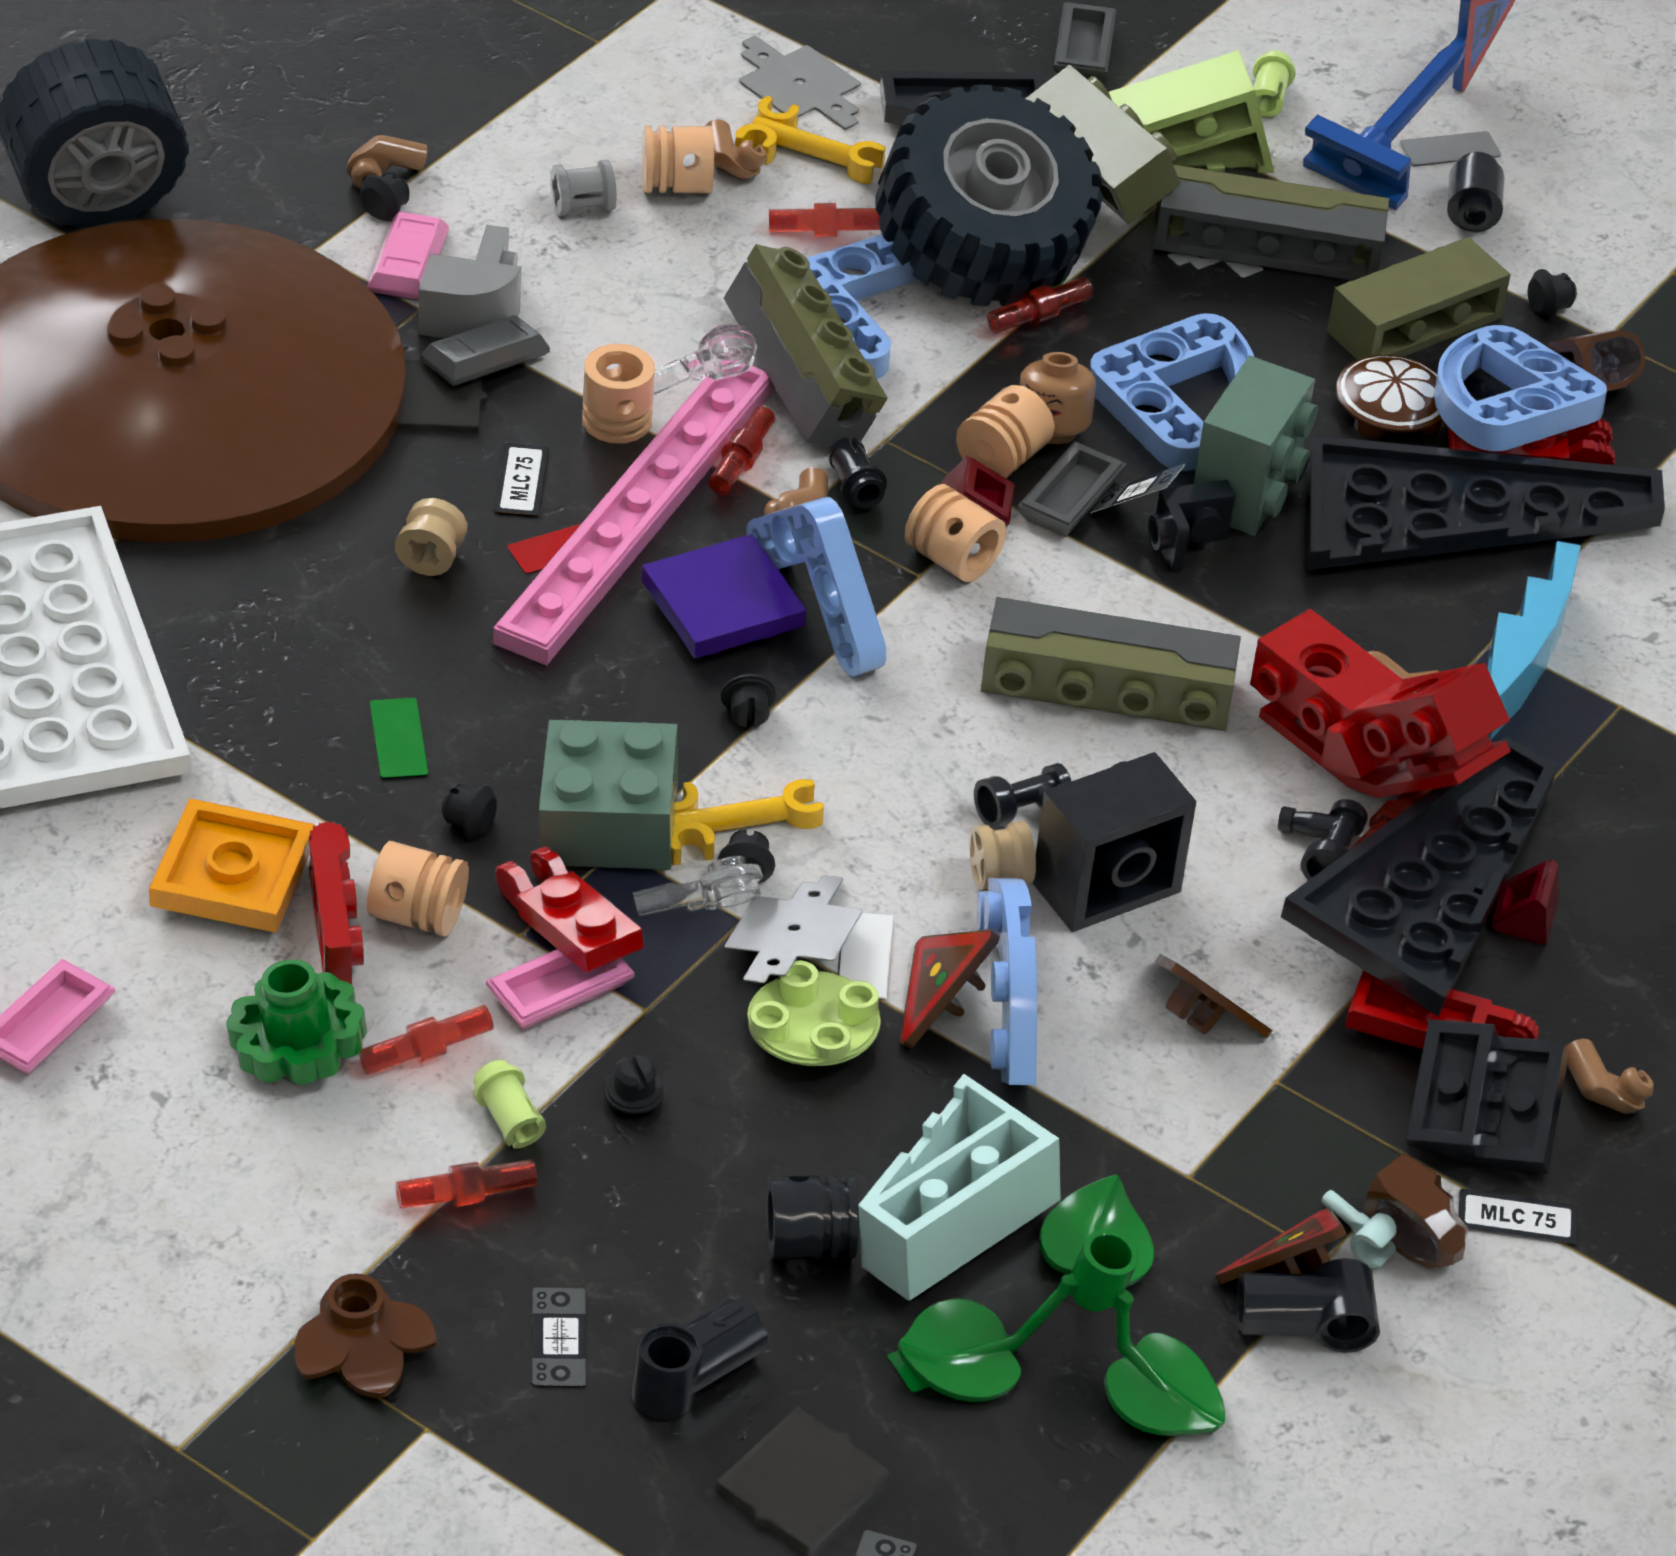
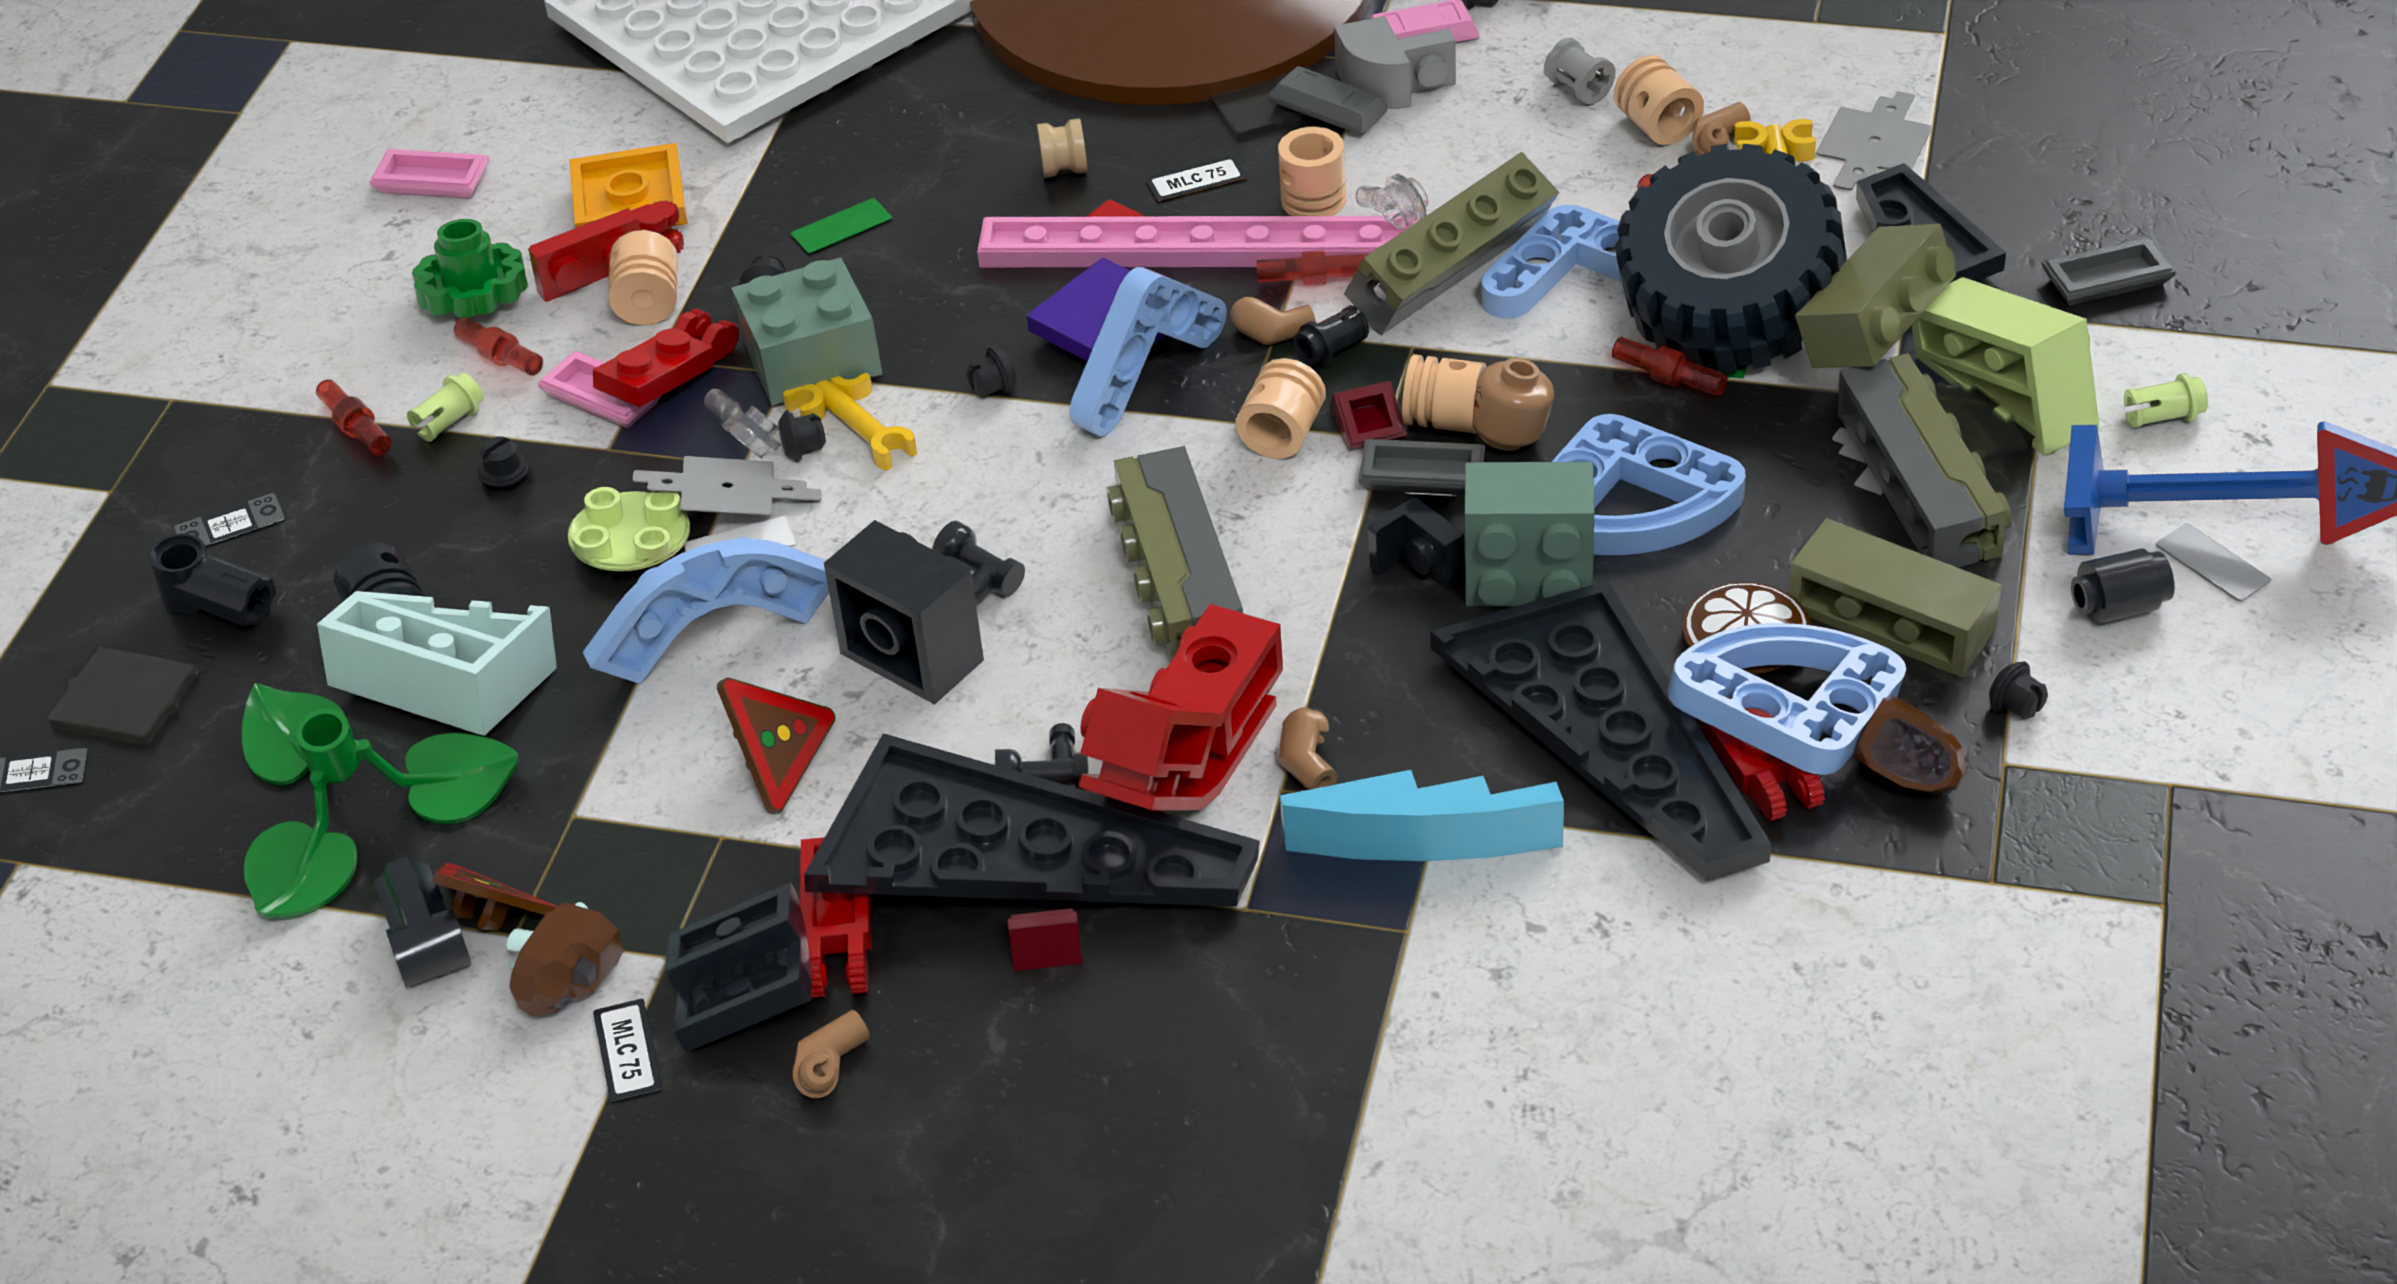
camera: 75 degrees right, 0 degrees up
reddish brown plate [295,1273,436,1398] -> none

